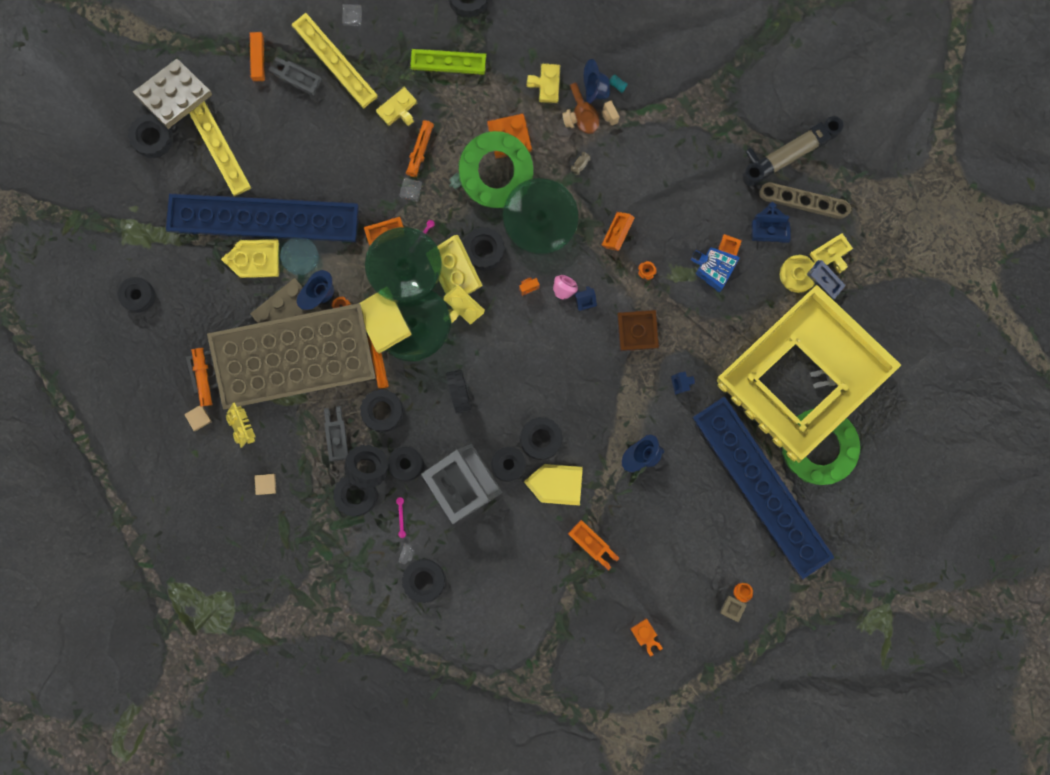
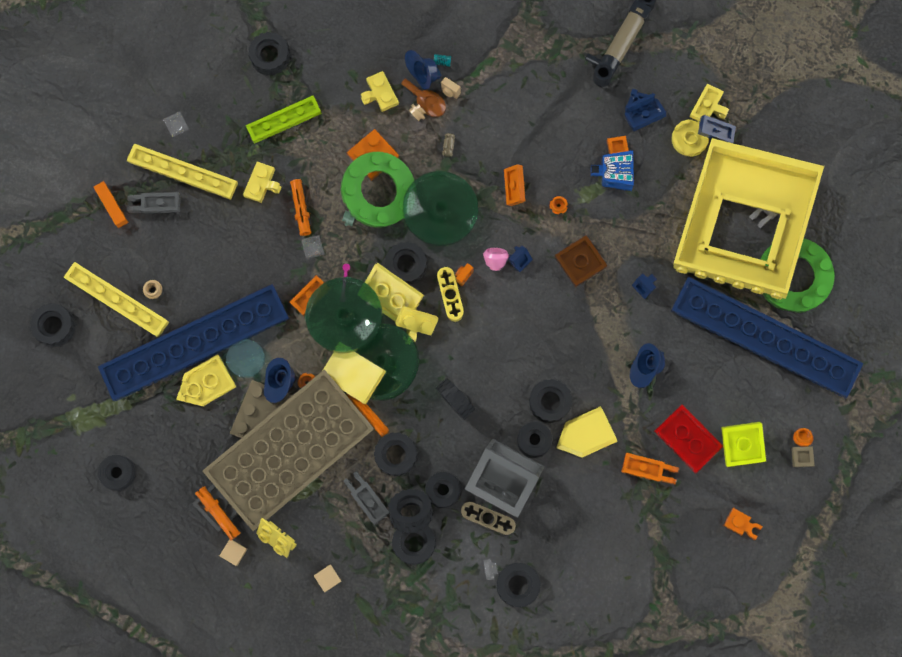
camera: 20 degrees left, 5 degrees down
plate [133,59,212,129] -> none
dark pink hinge [396,498,406,538] -> none
dark tan beam [759,183,851,219] -> none
none -> tan plate [143,280,162,299]
none -> light yellow beam [437,267,464,322]
none -> dark tan beam [461,502,516,535]
none -> red tile [654,405,723,474]
none -> neon yellow hinge [721,422,766,467]

